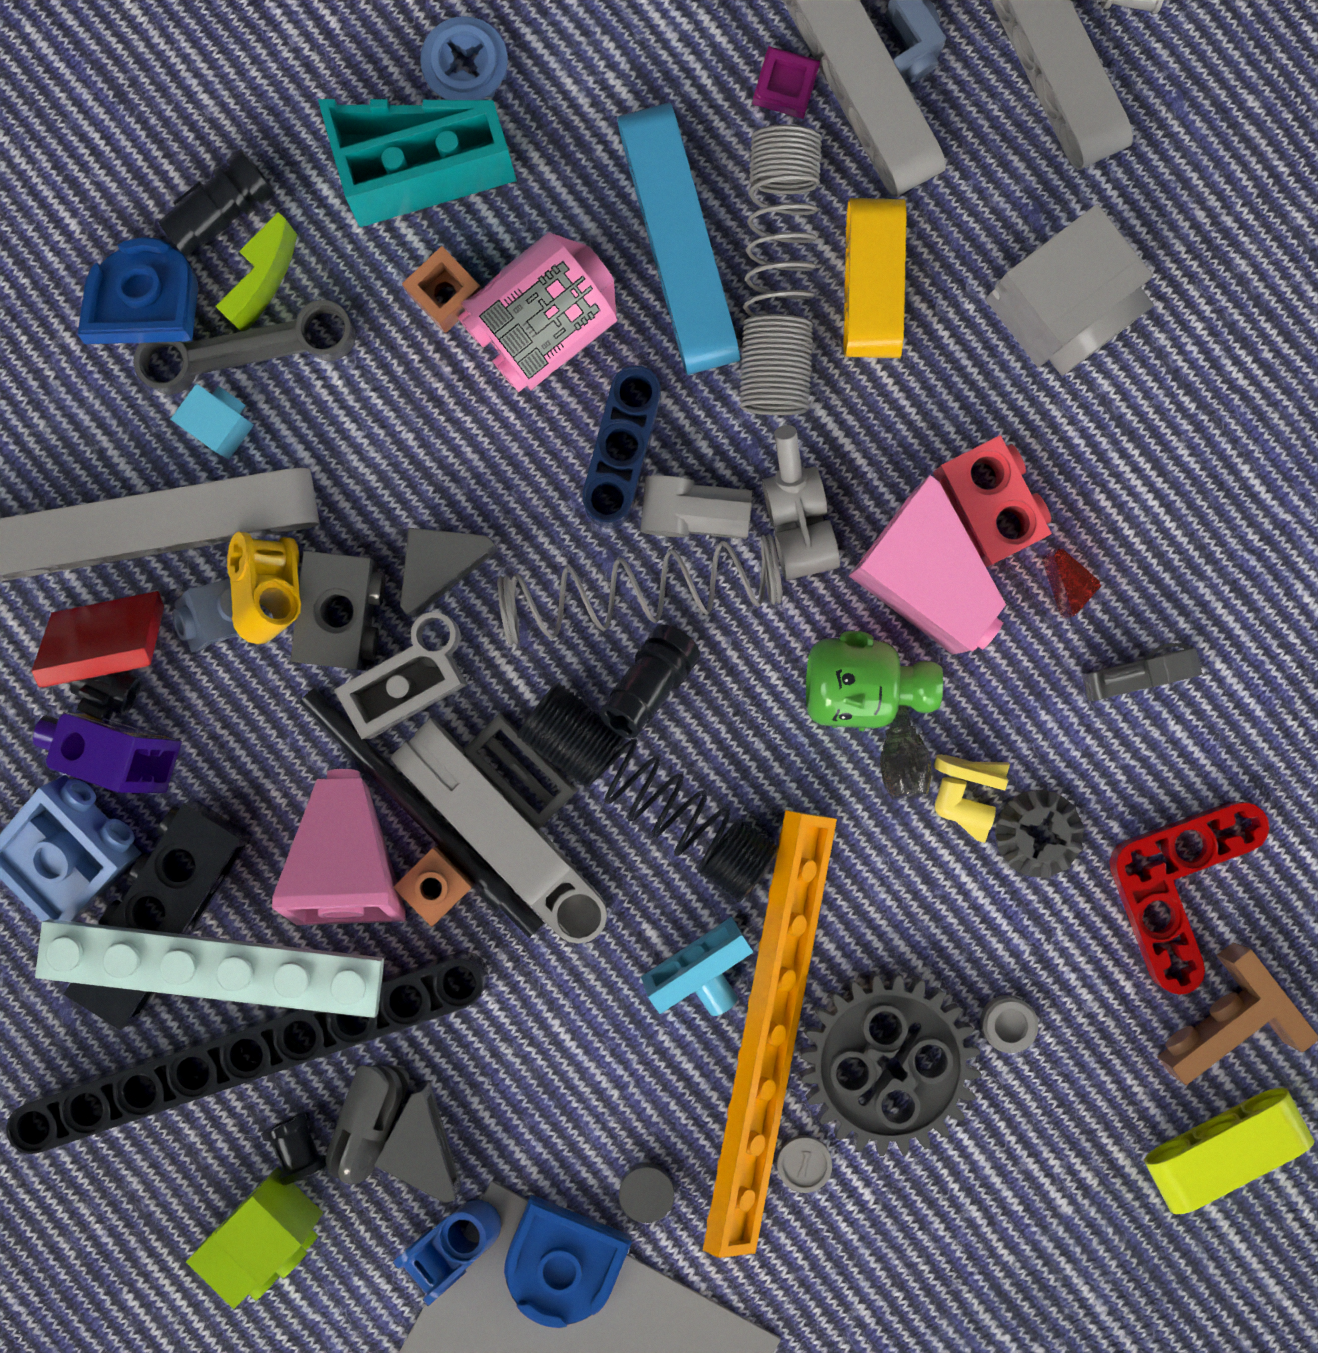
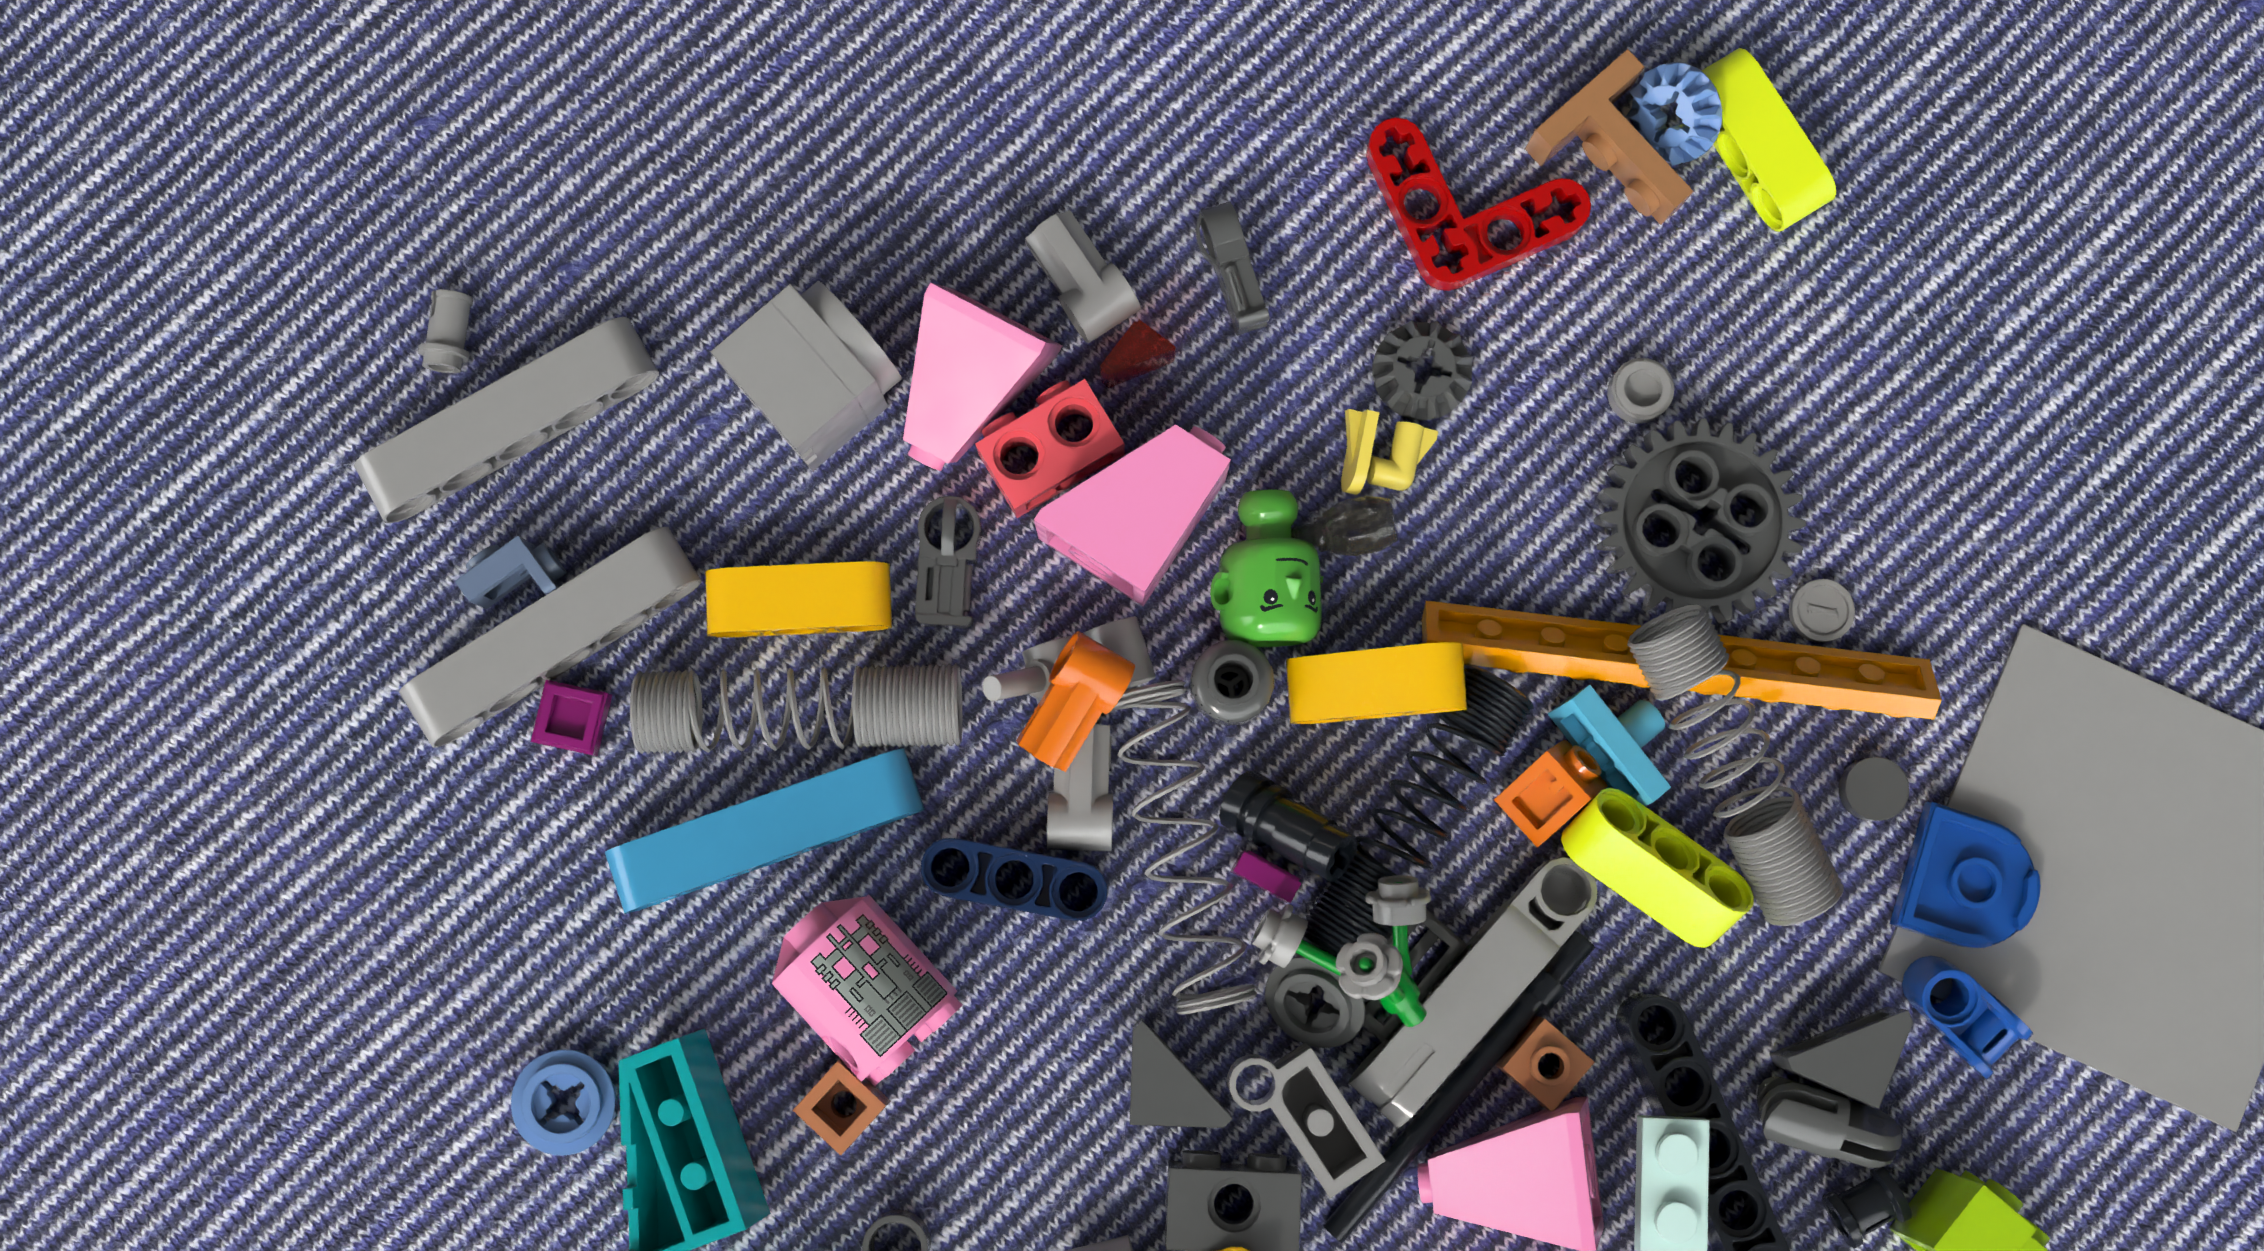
camera: 100 degrees left, 5 degrees down
none -> bright pink slope [903,283,1062,471]
none -> dark grey piece [915,496,983,629]
none -> orange piece [1016,631,1135,772]
none -> light grey piece [1025,210,1141,344]
none -> dark grey head [1189,640,1274,726]
none -> magenta tile [1230,850,1301,903]
none -> light grey plant [1251,875,1431,1027]
none -> dark grey gear [1265,954,1368,1048]
none -> yellow beam [1286,642,1467,724]
none -> orange bracket [1494,739,1607,848]
none -> neon yellow beam [1561,788,1754,948]
none -> medium blue gear [1625,62,1722,166]
none -> light grey piece [1627,605,1844,926]

